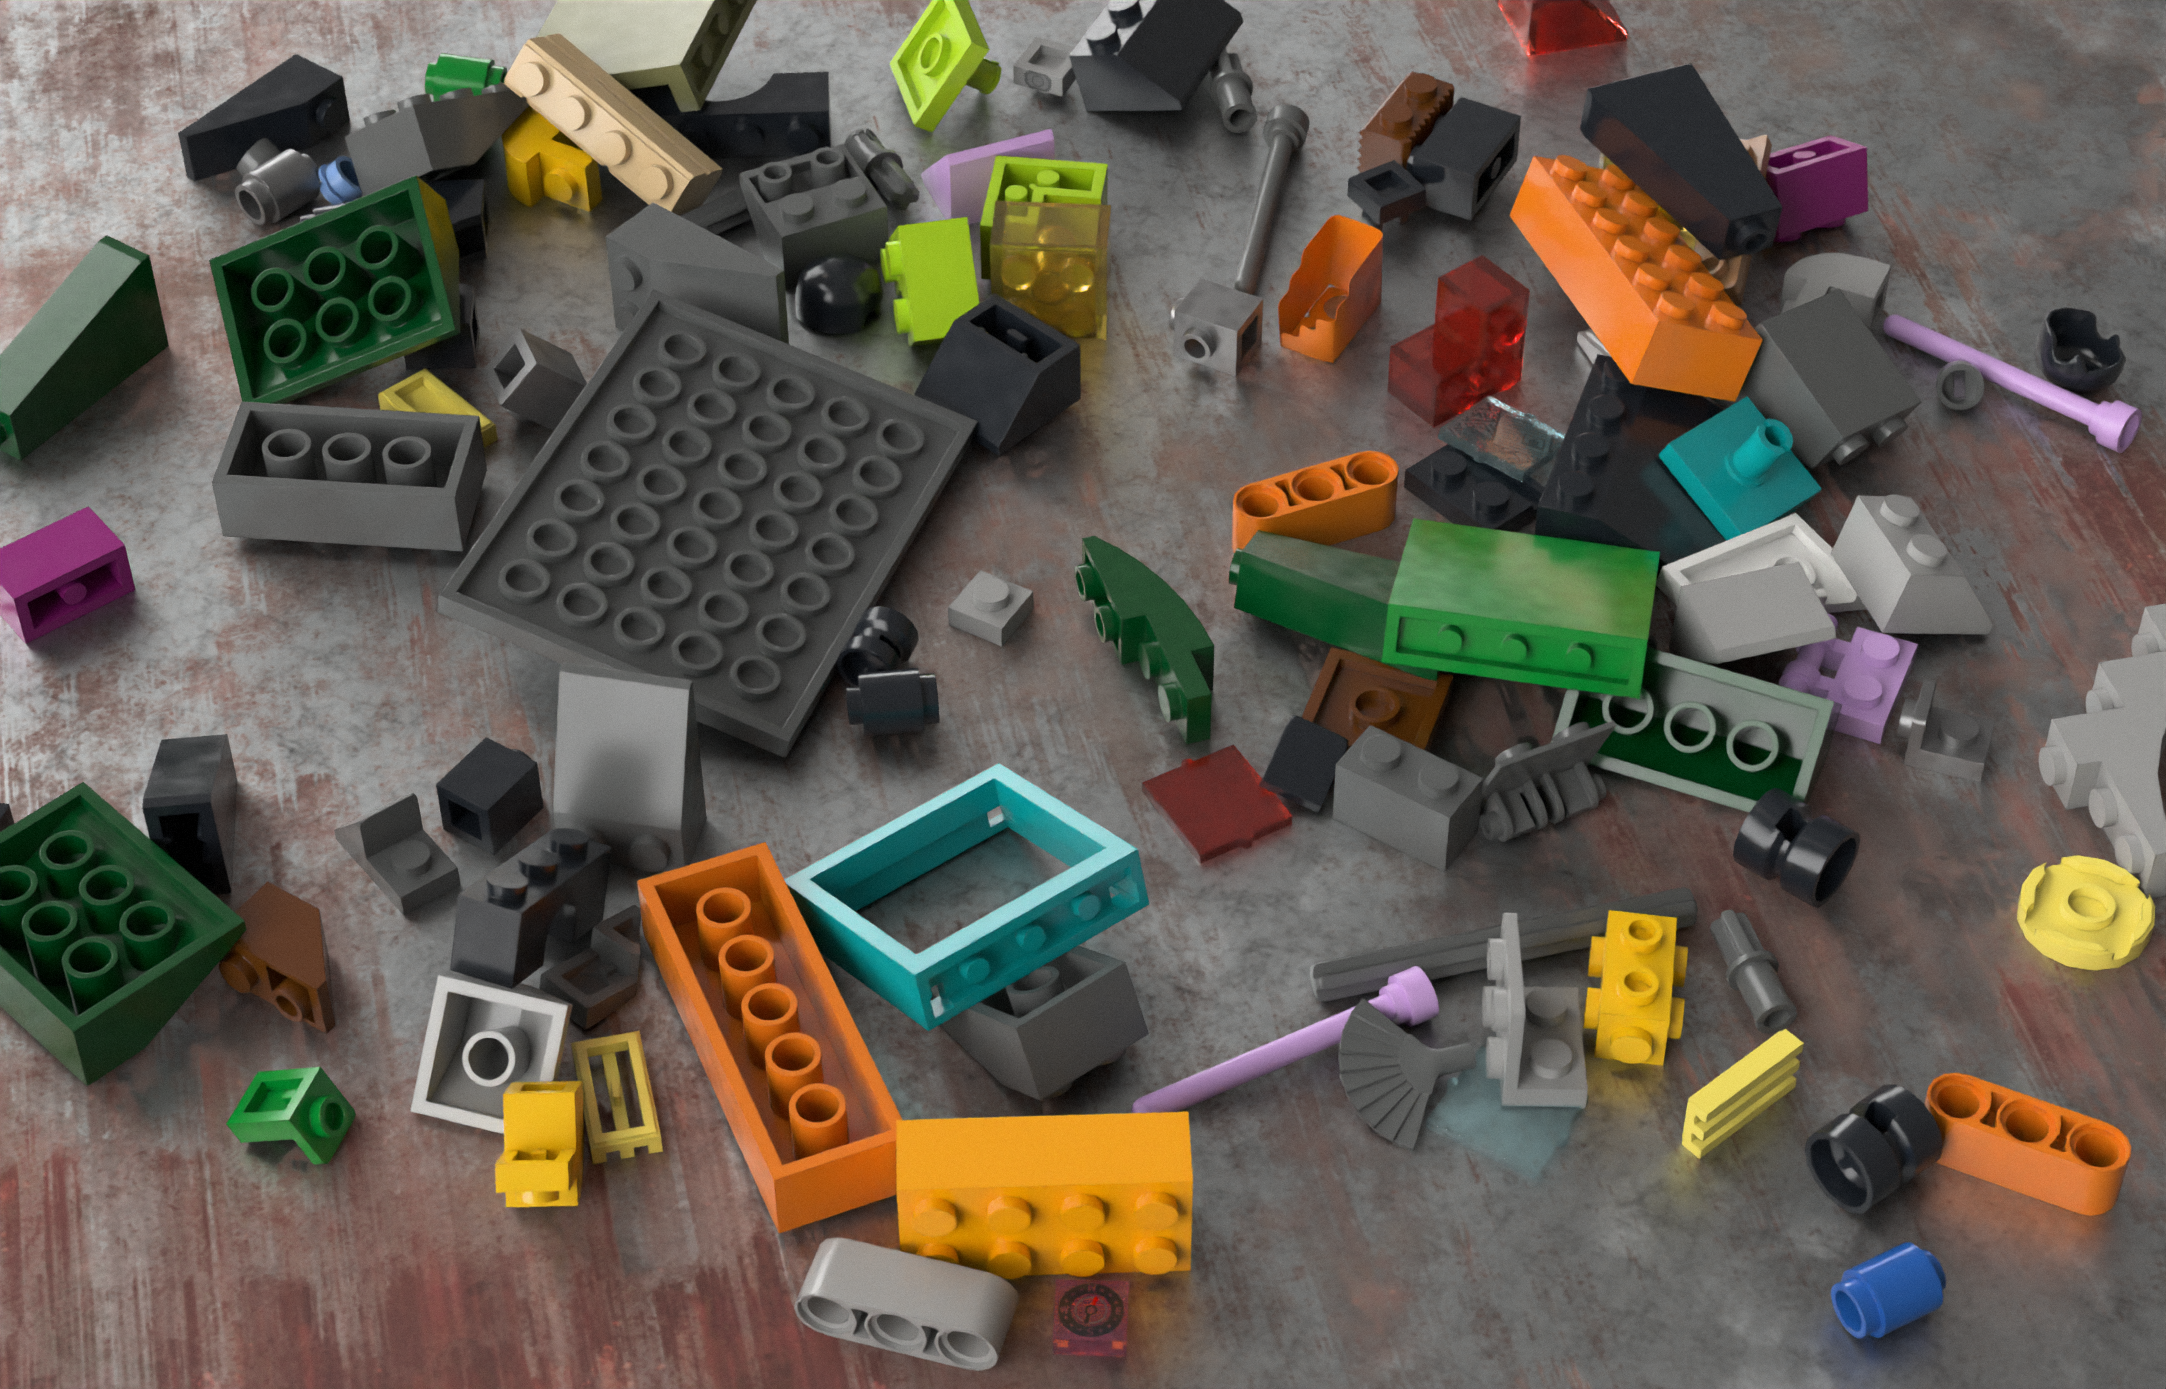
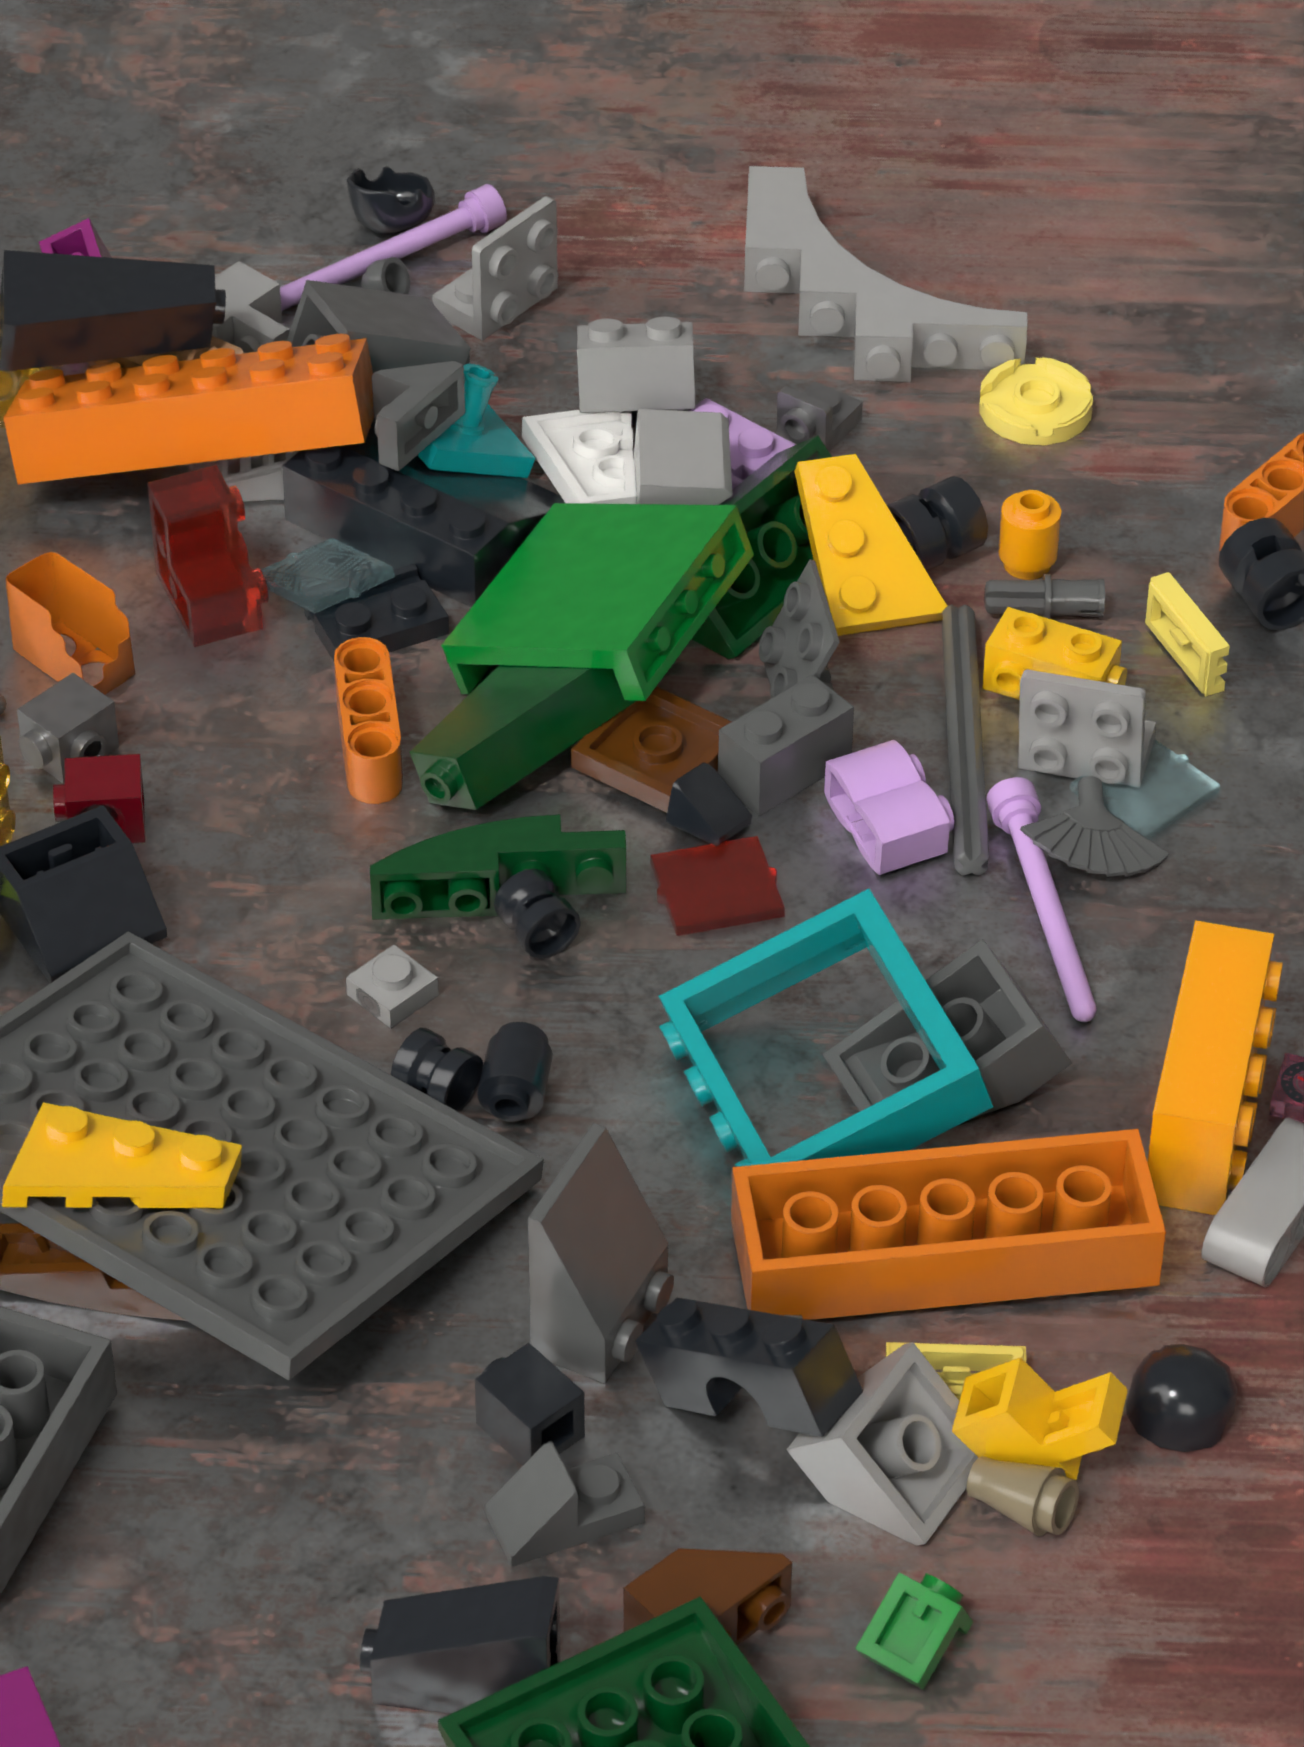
camera: 75 degrees left, 0 degrees up
none -> yellow wing [2,1102,242,1208]
none -> dark red brick [53,754,146,843]
none -> dark grey slope [372,361,465,471]
none -> light grey bracket [432,196,558,341]
none -> black wheel [494,868,581,959]
none -> yellow wing [795,454,947,636]
none -> lavender brick [824,740,954,875]
none -> dark tan cone [966,1456,1079,1536]
none -> light orange brick [998,490,1061,580]
none -> black hair [1126,1344,1238,1452]

